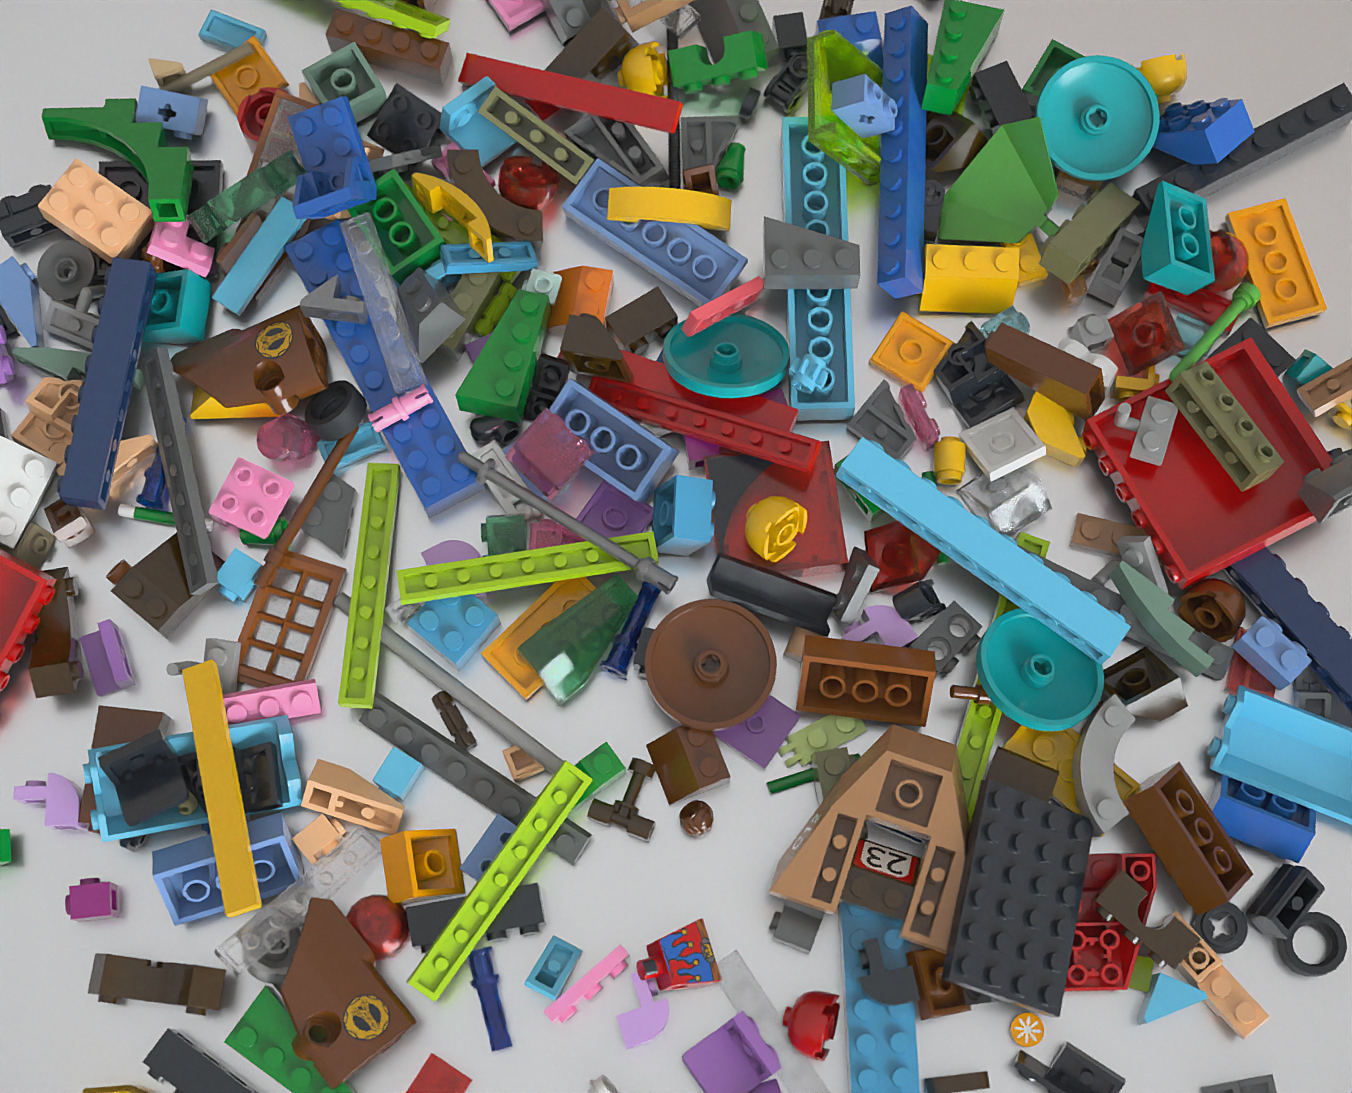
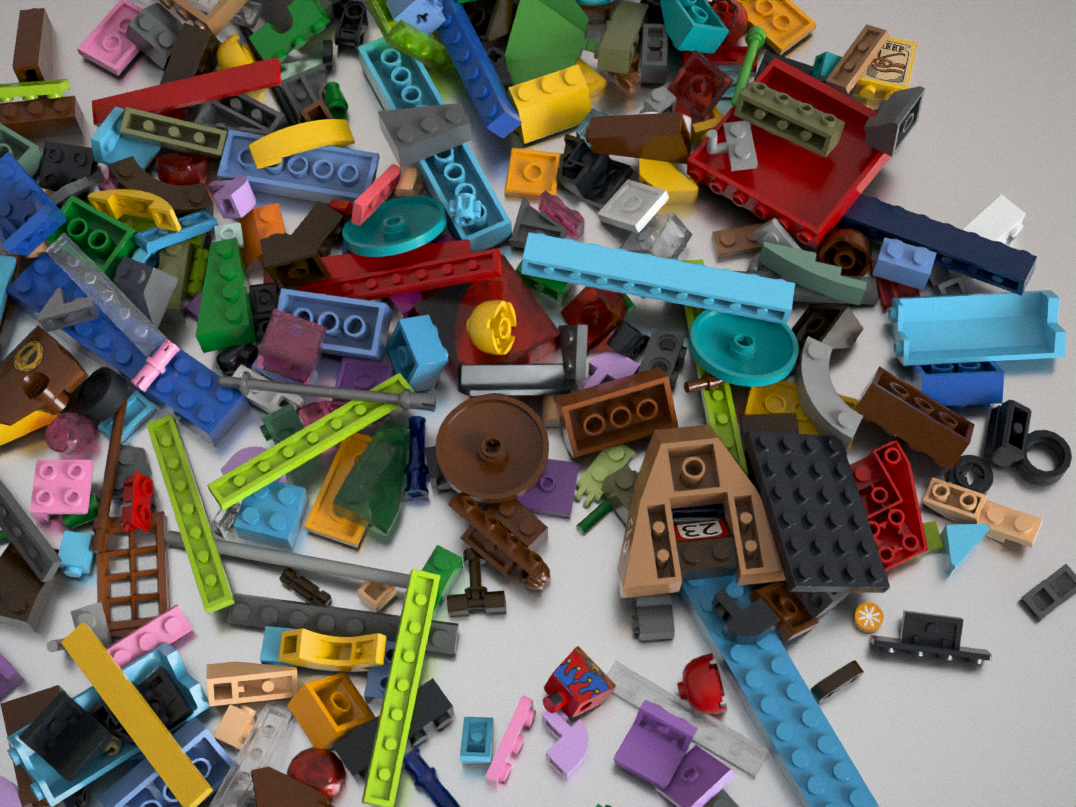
camera: 25 degrees left, 10 degrees down
yellow brick [933,436,966,485] -> none
dark brown arch [1093,869,1201,970] -> none
none -> red hinge [120,471,153,533]
none -> lavender brick [208,175,257,218]
none -> yellow arch [278,628,386,672]
none -> red tile [328,199,353,222]
none -> light nougat brick [394,168,424,197]
none -> reddish brown bracket [448,493,548,579]

